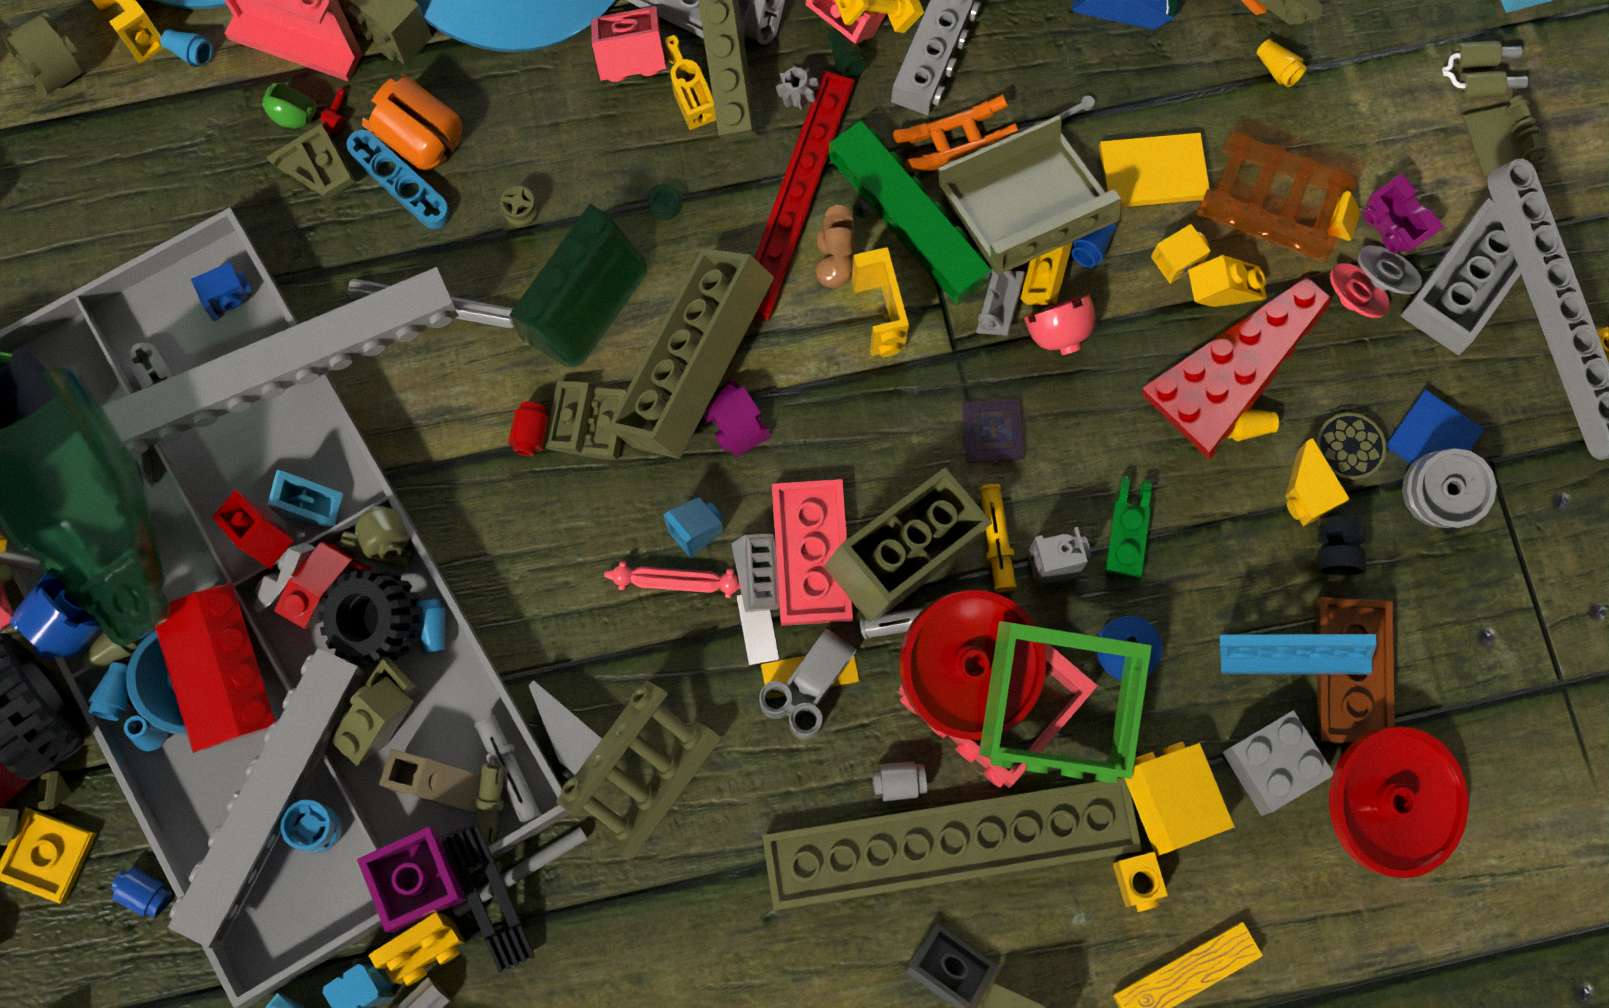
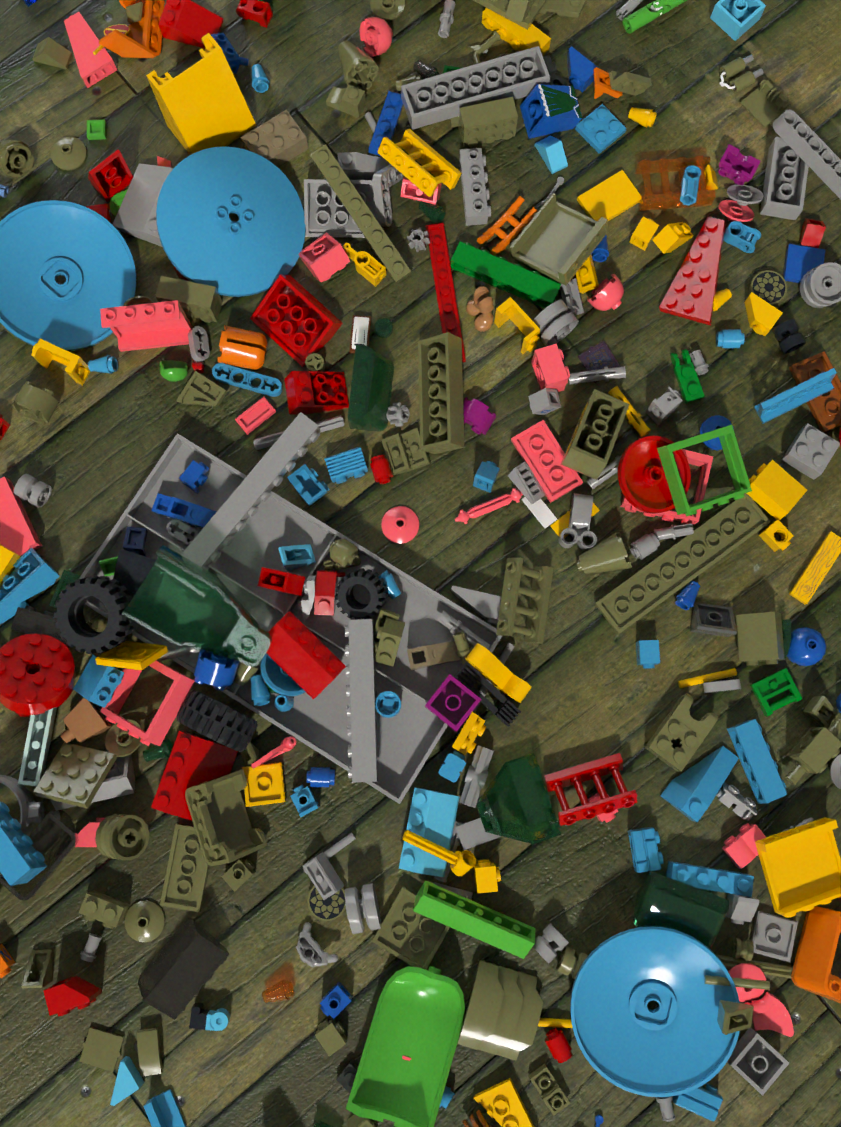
camera: 25 degrees left, 5 degrees up
none -> dark blue bracket [123,526,148,556]
none -> blue slope [151,493,217,528]
none -> light grey beam [188,326,210,362]
none -> coral tile [235,397,276,435]
none -> red slope [250,274,343,367]
none -> coral arm [251,736,297,769]
none -> red slope [284,371,349,414]
none -> dark azure cylinder [287,464,330,506]
none -> dark azure brick [290,785,320,818]
none -> dark azure brick [324,447,368,484]
none -> white slope [350,315,371,354]
none -> coral dish [381,506,419,544]
none -> light grey gear [386,402,410,427]
none -> yellow beam [465,643,532,703]
none -> light grey brick [528,388,561,415]
none -> coral brick [531,343,570,392]
none -> light grey wheel [533,300,579,346]
none -> medium azure slope [535,136,568,174]
none -> light grey pin [569,366,626,385]
none -> dark azure plate [575,104,627,154]
none -> olive cone [576,532,632,574]
none -> dark azure brick [636,640,660,669]
none -> light grey axle [654,523,694,540]
none -> blue cone [675,581,700,610]
none -> dark azure piece [680,165,701,206]
none -> light grey pin [689,350,709,375]
none -> dark azure brick [716,329,745,348]
none -> dark azure piece [723,221,761,253]
none -> red brick [800,218,826,248]

